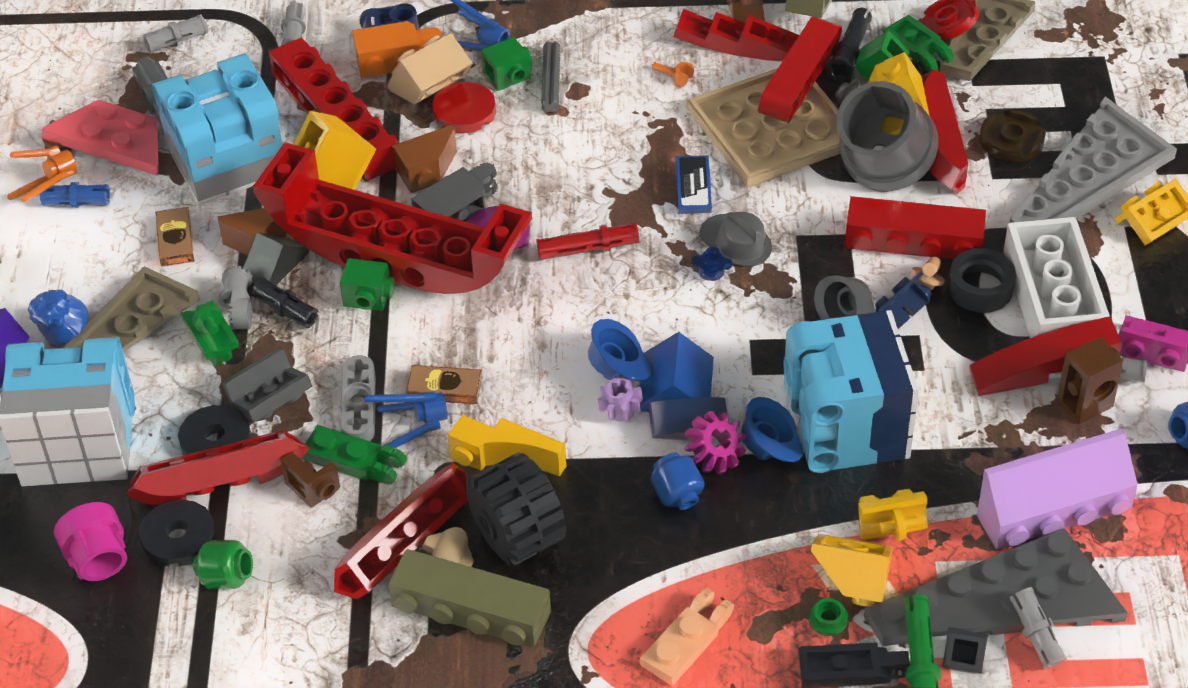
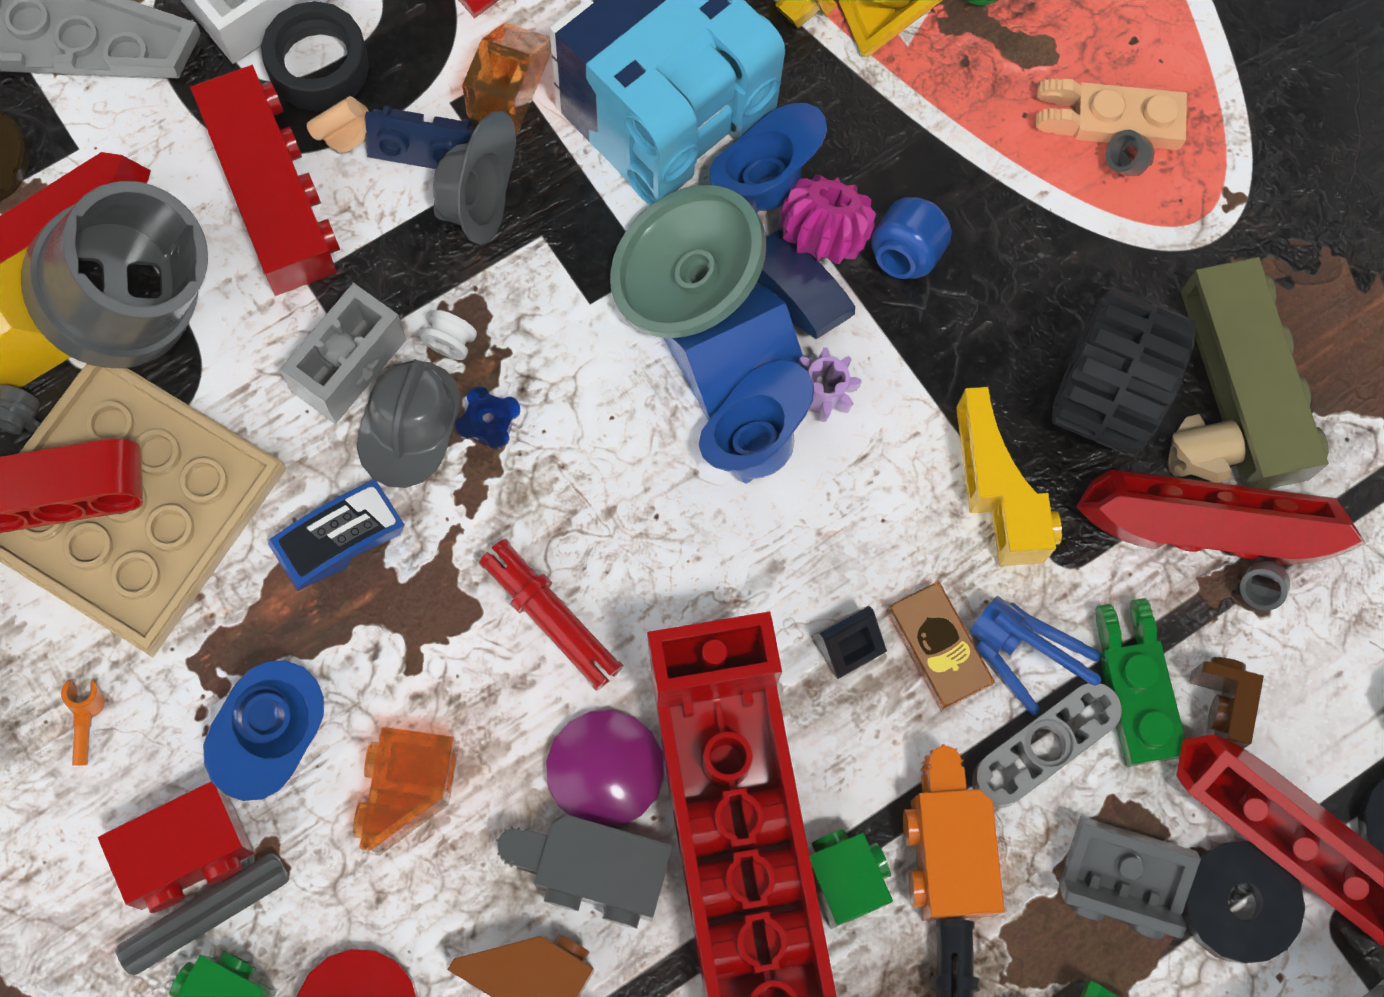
camera: 130 degrees left, 25 degrees up
none -> red brick [97,781,254,913]
none -> blue piece [203,660,324,801]
none -> light grey brick [280,283,406,424]
none -> clear orange slope [353,727,459,856]
none -> white bush [420,310,477,360]
none -> clear orange slope [462,22,551,133]
none -> sand green dish [610,185,766,338]
none -> black slope [811,606,887,679]
none -> orange hinge [903,744,1005,921]
none -> dark grey hinge [1106,130,1155,176]
none -> dark grey hinge [1240,560,1290,611]

